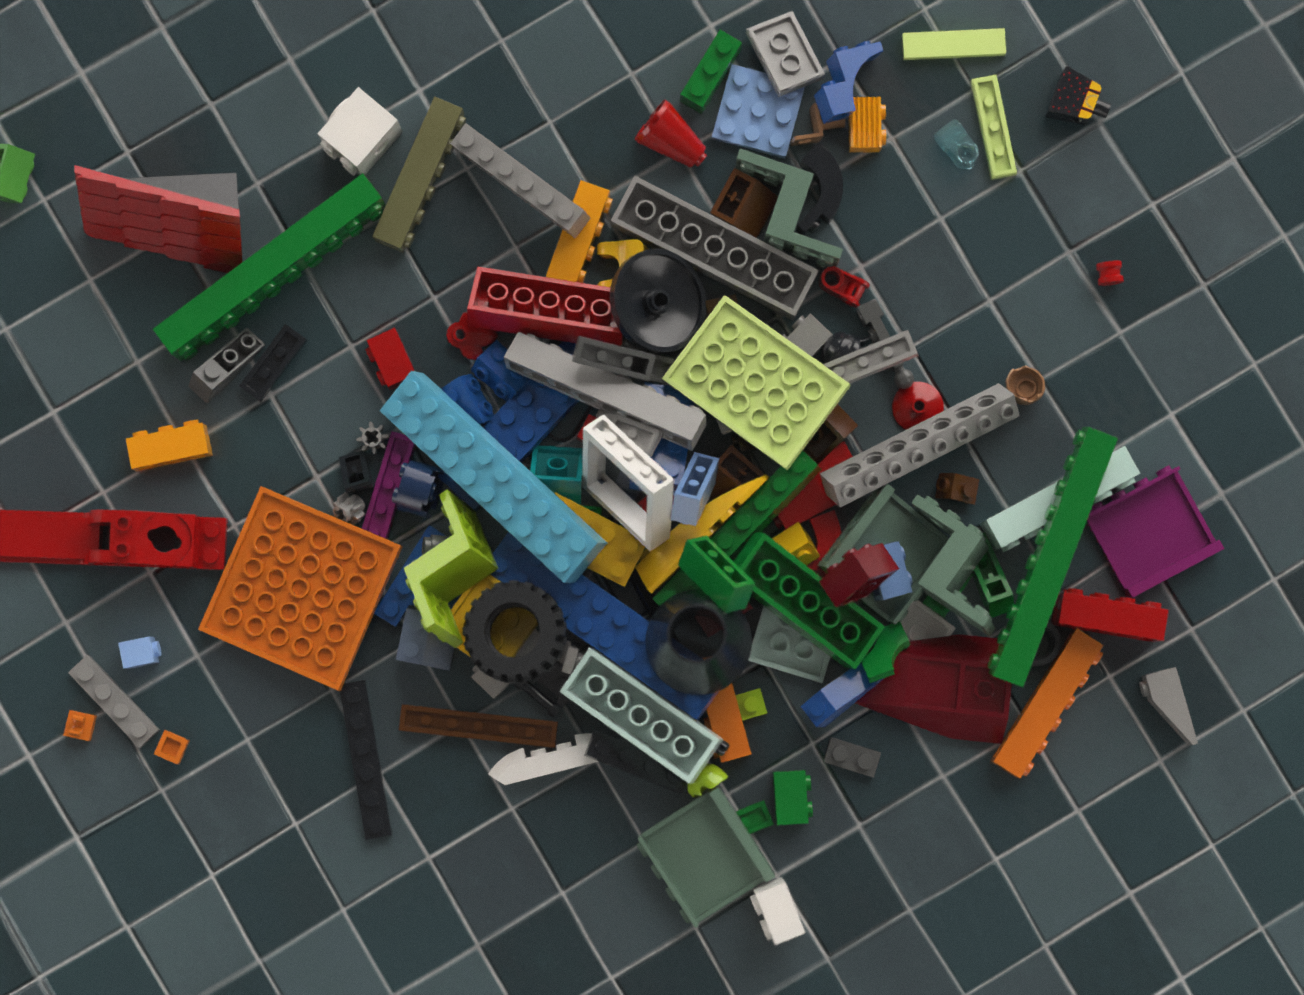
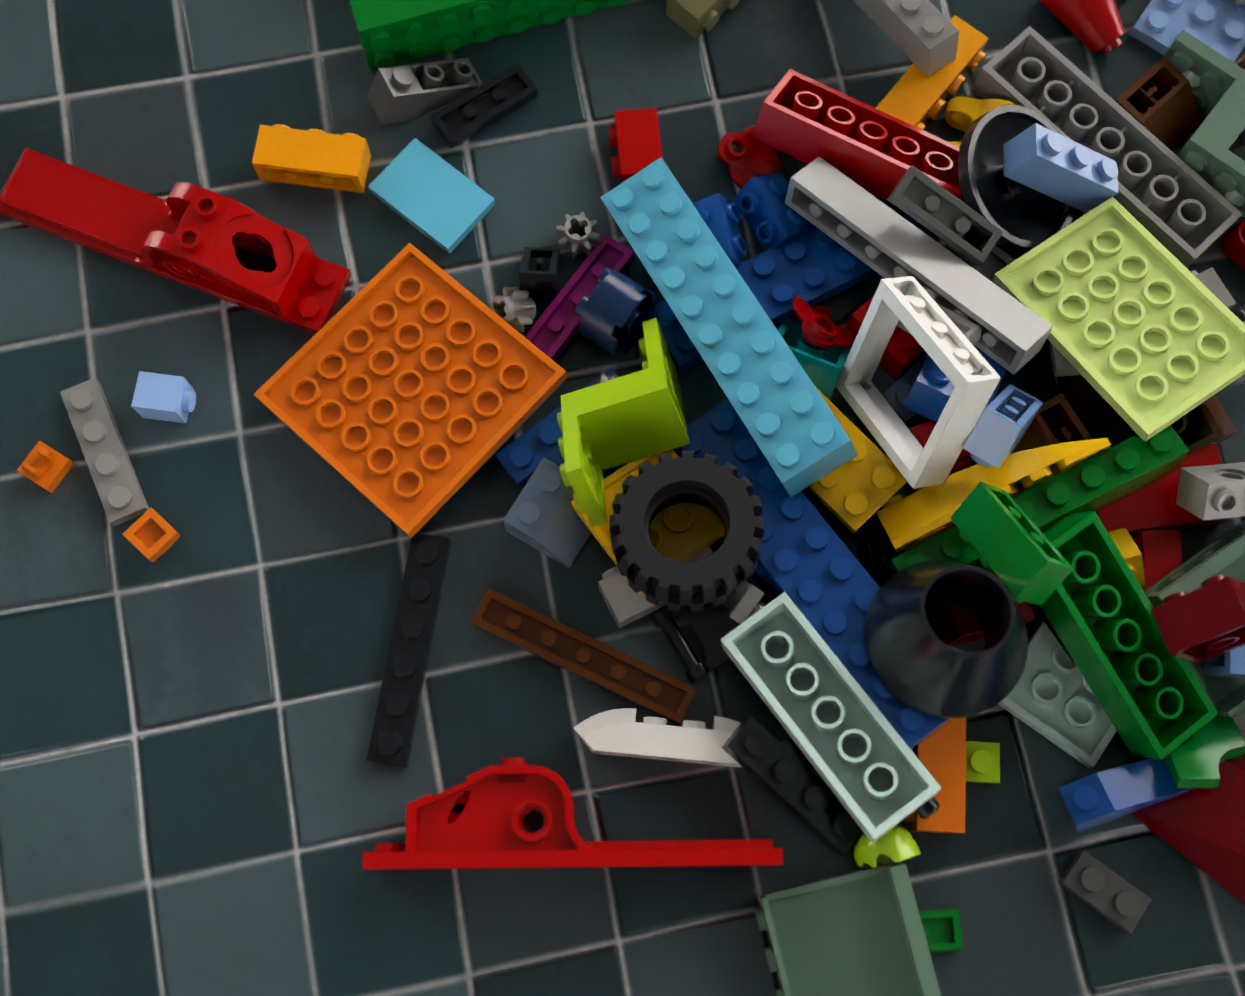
camera: 15 degrees right, 10 degrees down
green brick [773,770,813,825] -> none
none -> red piece [362,757,783,870]
none -> medium azure tile [368,138,496,254]
none -> red plate [792,296,855,348]
none -> medium blue brick [1003,123,1118,212]

